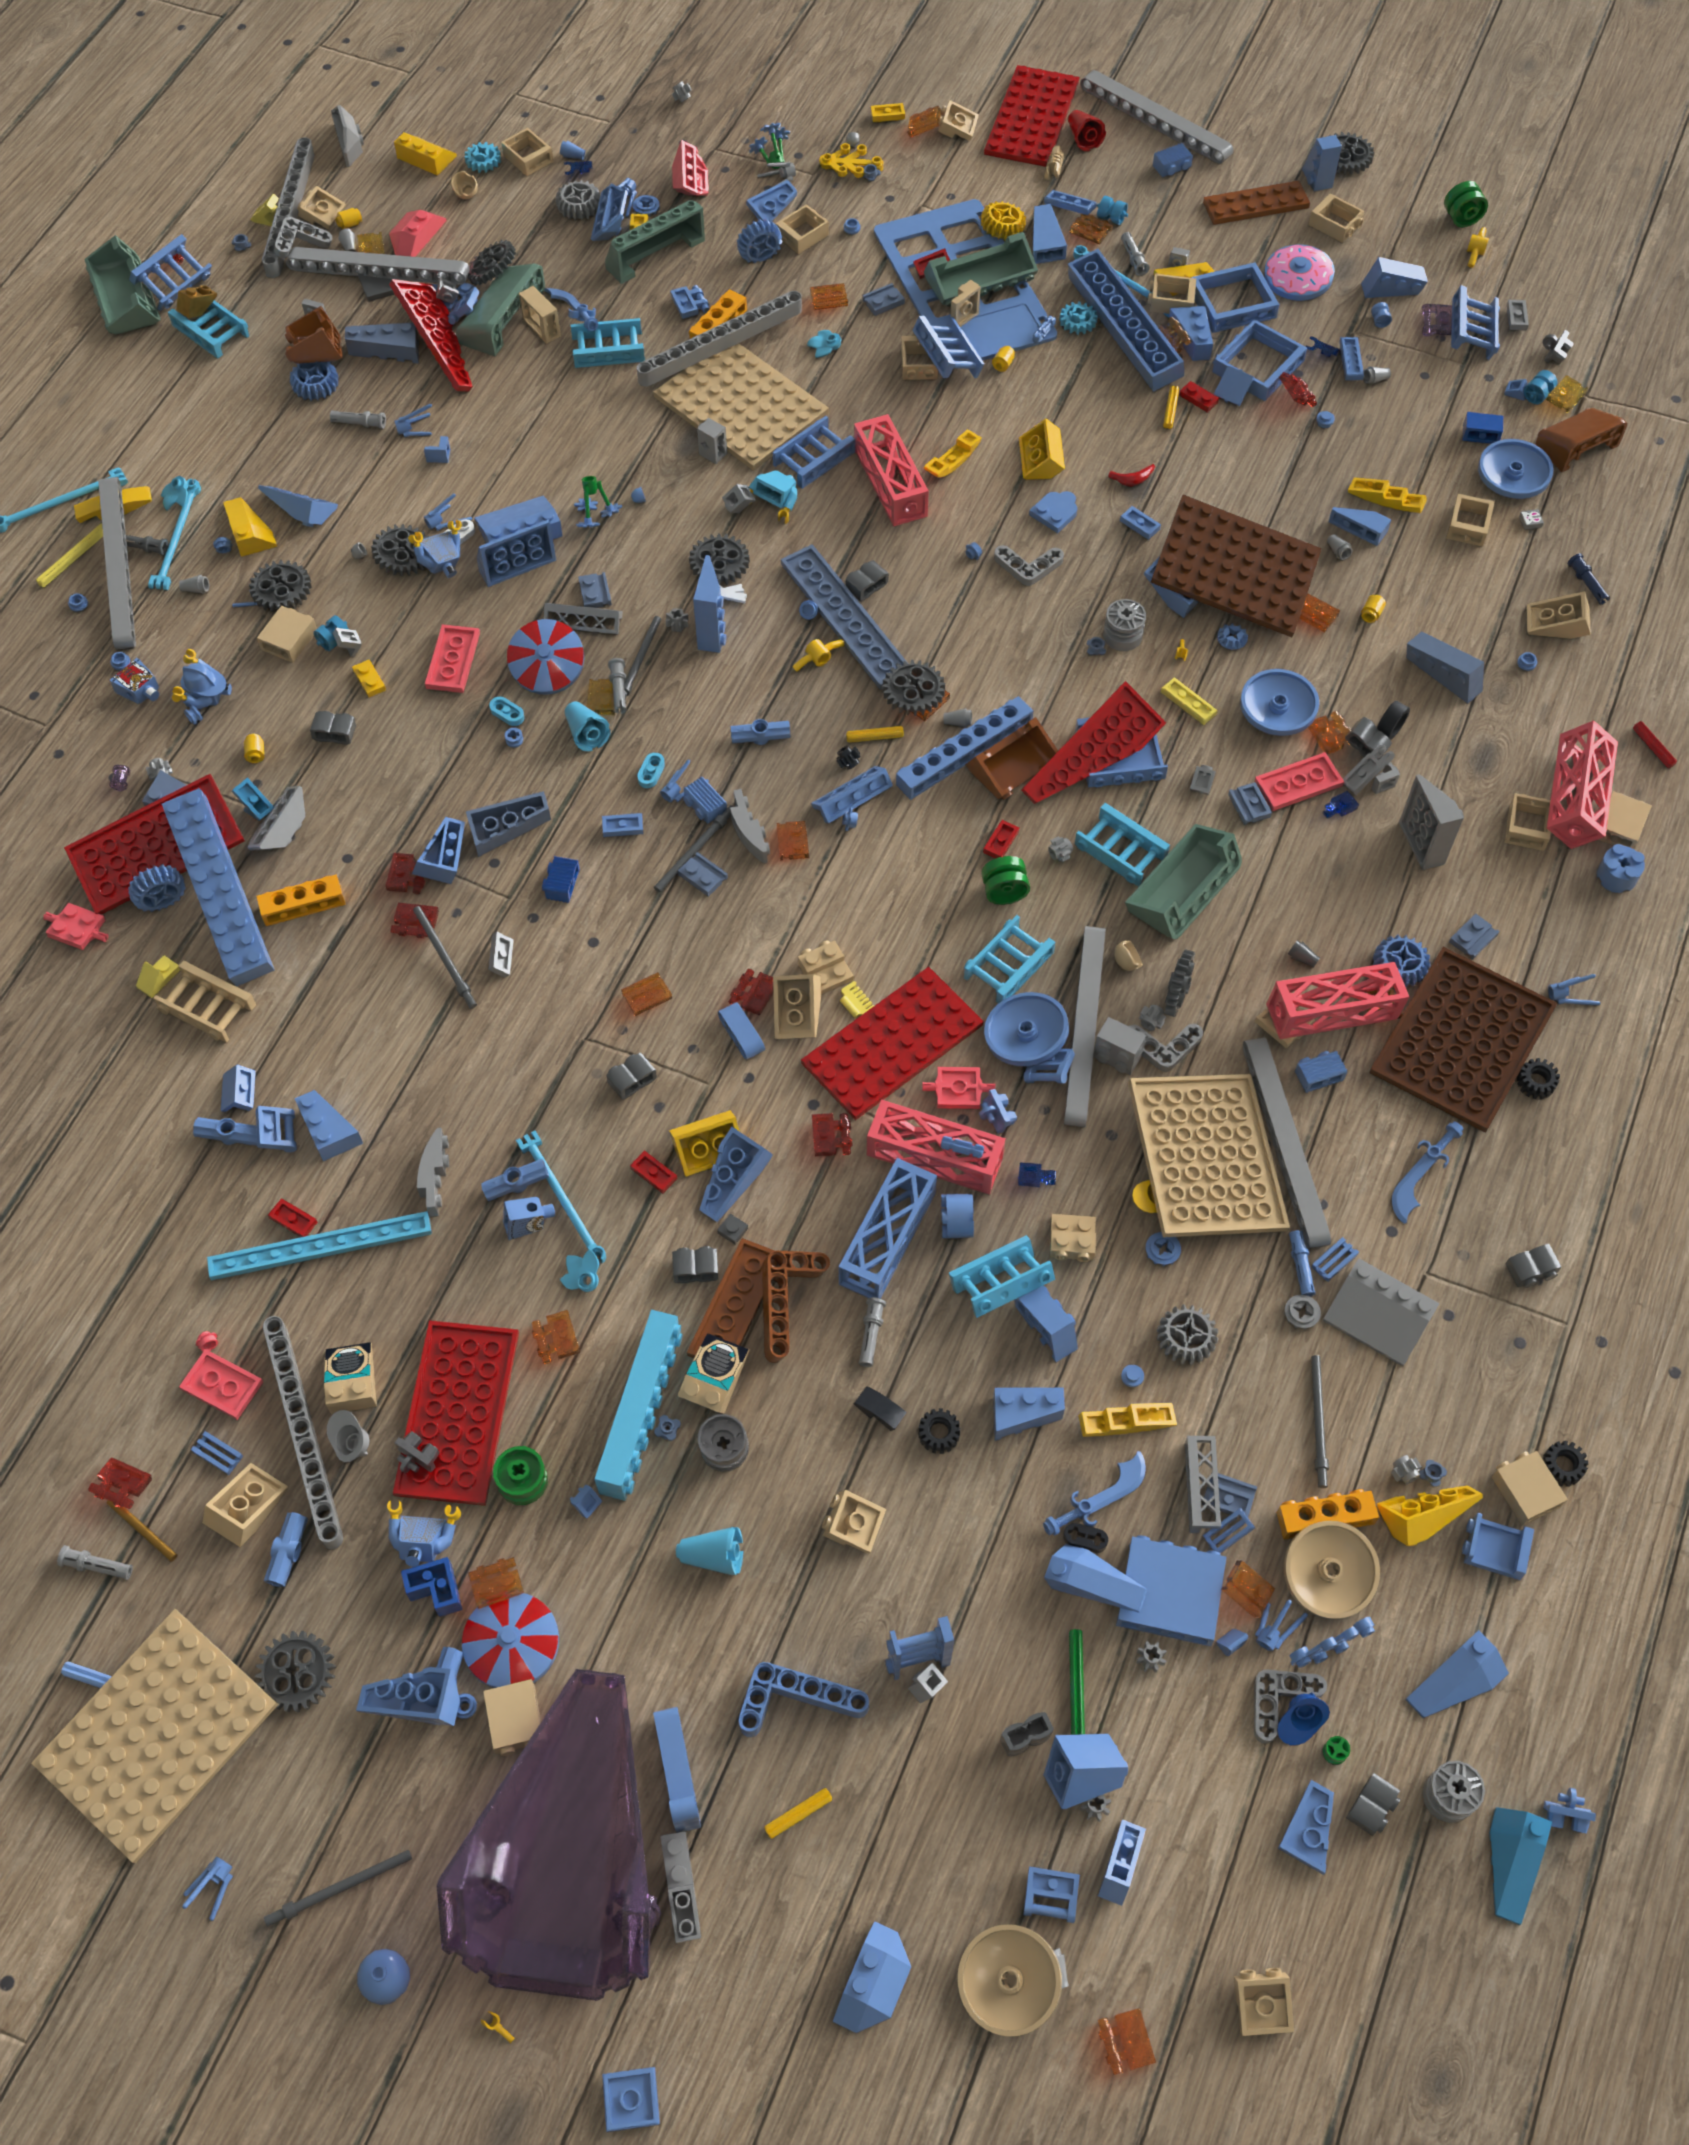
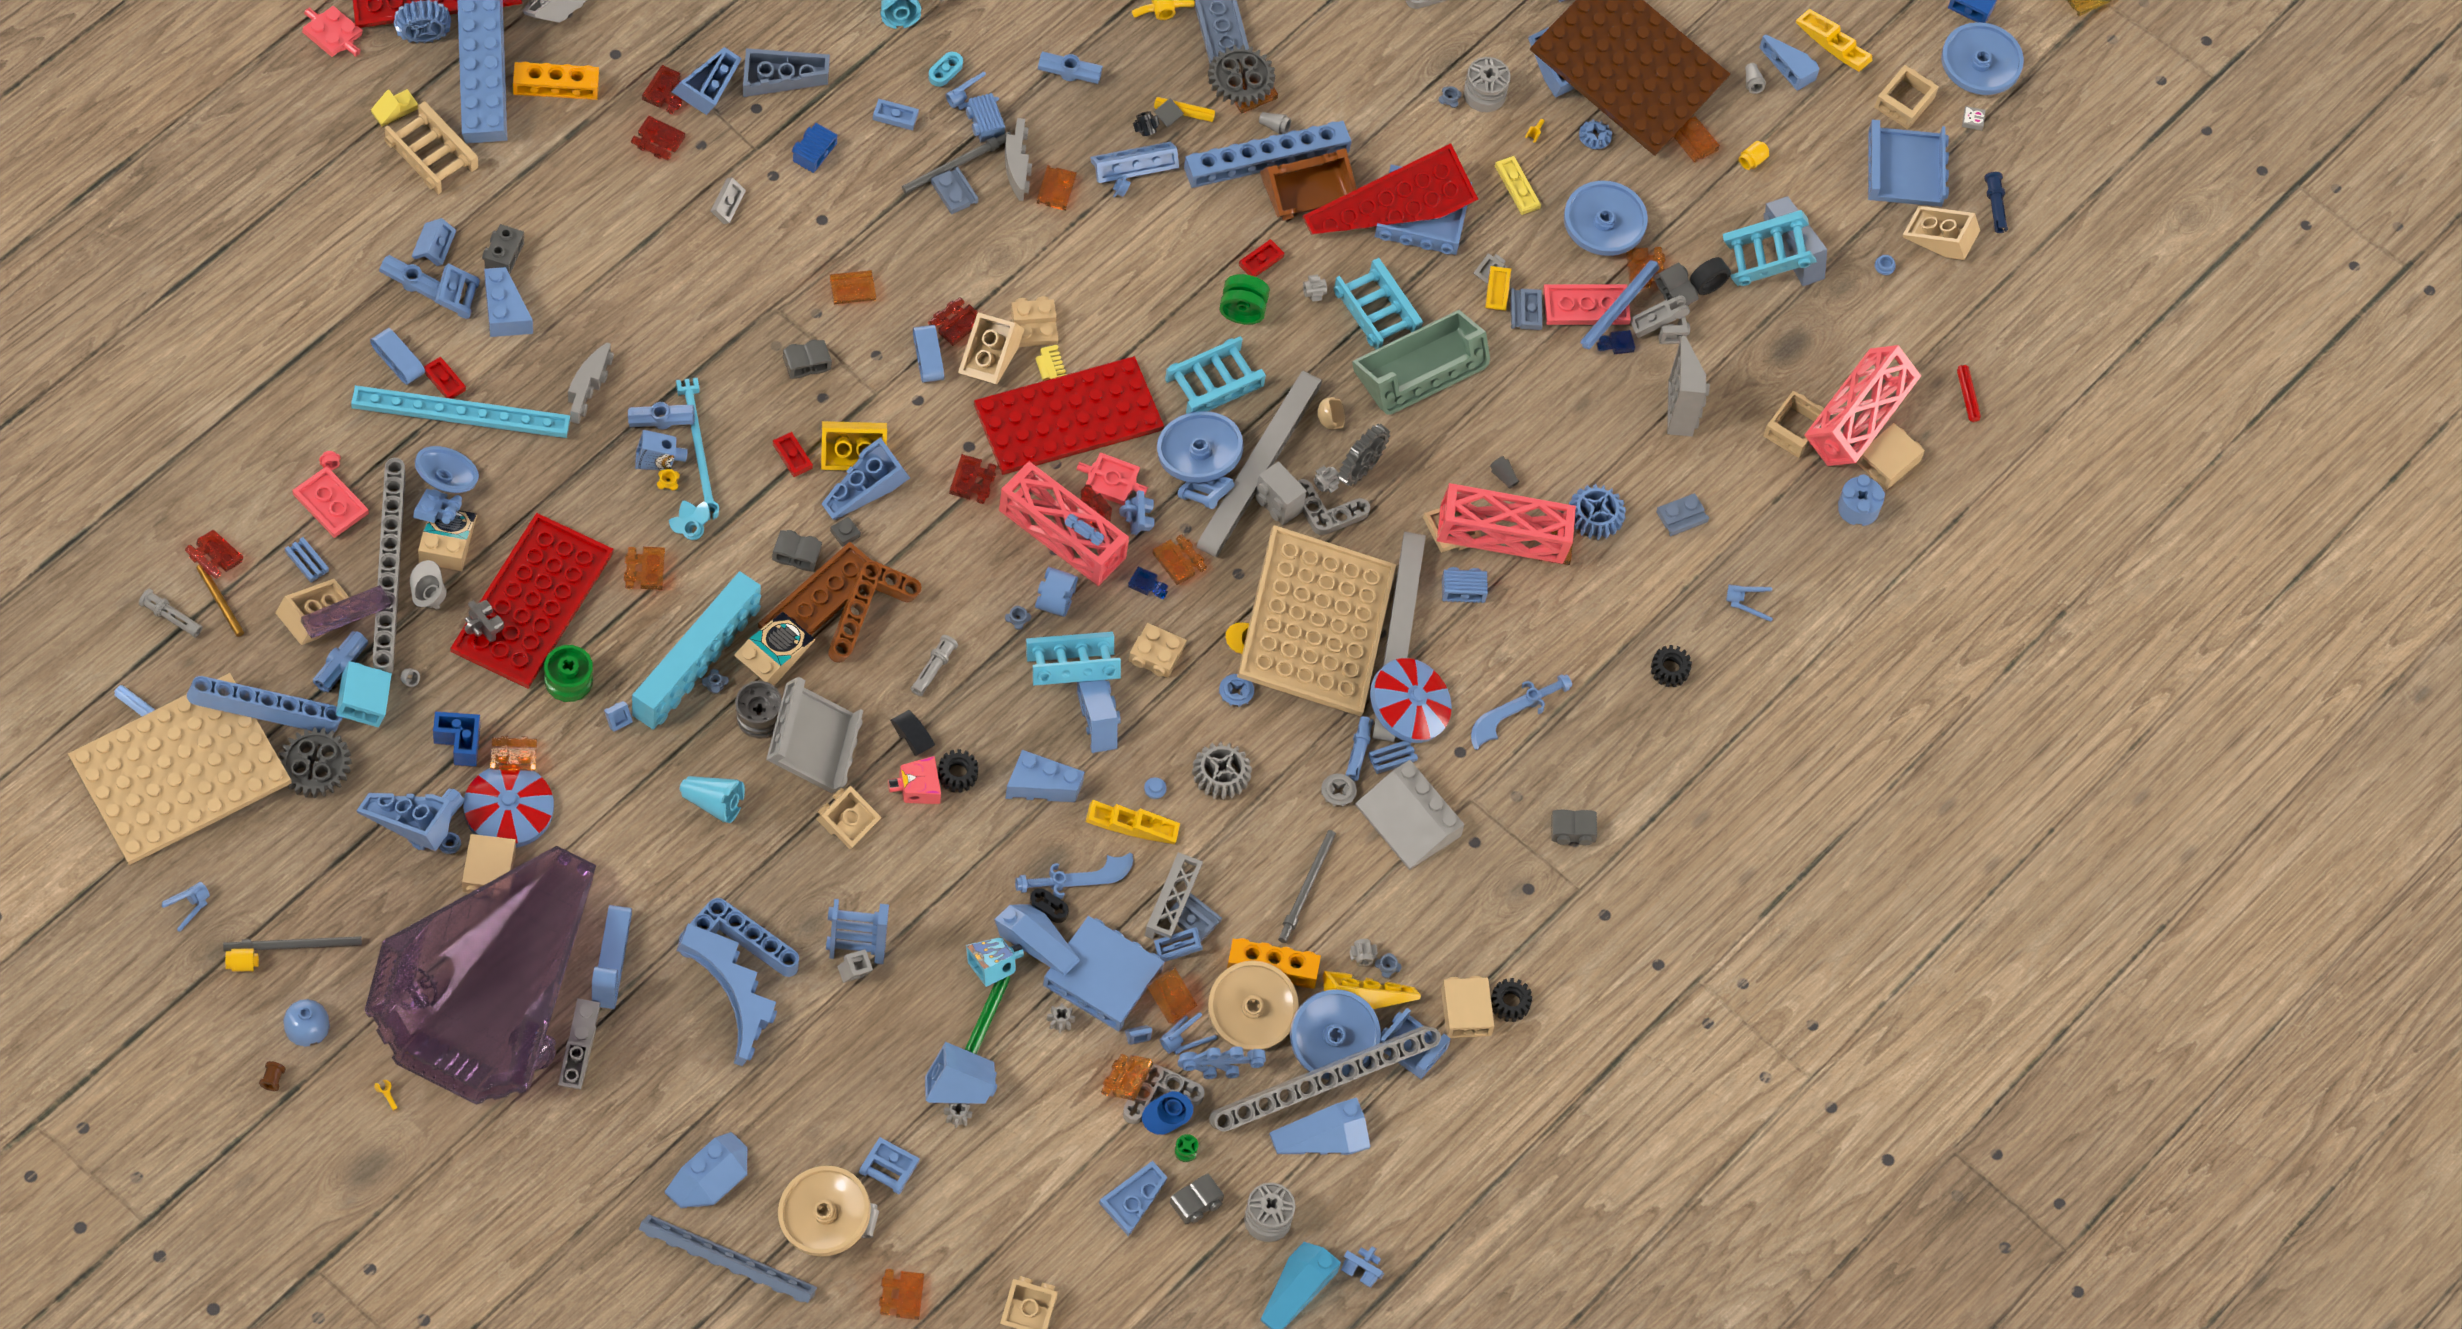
camera: 10 degrees right, 0 degrees up
medium blue torso [387,1501,461,1567] -> none
dark grey bar [413,906,477,1009] -> none
medium blue plate [602,2067,660,2132] -> none
yellow axle [764,1788,832,1839] -> none
medium blue piece [839,1158,937,1299] -> none
dark grey brick [1000,1712,1054,1757] -> none
medium blue slope [1098,1820,1146,1906] -> none
reddish brown plate [1369,947,1558,1133] -> none
dark orange windscreen [1535,408,1627,472] -> none
none -> medium blue beam [187,676,343,734]
none -> yellow brick [225,948,259,972]
none -> reddish brown bush [259,1061,286,1091]
none -> clear purple plate [301,585,391,639]
none -> medium azure brick [336,661,392,728]
none -> medium blue beam [370,328,425,385]
none -> light grey hinge [400,668,420,687]
none -> medium blue plate [413,489,462,524]
none -> medium blue dish [415,446,479,493]
none -> dark grey brick [482,224,524,274]
none -> sand blue plate [639,1214,817,1303]
none -> yellow plate [657,469,680,491]
none -> medium blue arch [676,923,777,1066]
none -> light grey panel [766,677,863,793]
none -> coral torso [888,756,941,804]
none -> medium azure torso [966,938,1024,987]
none -> sand blue plate [1005,606,1031,630]
none -> clear red plate [1080,484,1112,529]
none -> clear orange plate [1101,1054,1153,1101]
none -> clear orange plate [1153,534,1207,585]
none -> dark grey slope [1154,98,1184,127]
none -> light grey beam [1209,1026,1441,1131]
none -> medium blue dish [1290,990,1381,1080]
none -> dish [1370,658,1452,743]
none -> yellow tile [1485,266,1511,311]
none -> medium blue axle [1580,260,1659,350]
none -> medium azure fence [1723,210,1816,286]
none -> medium blue panel [1868,120,1949,207]

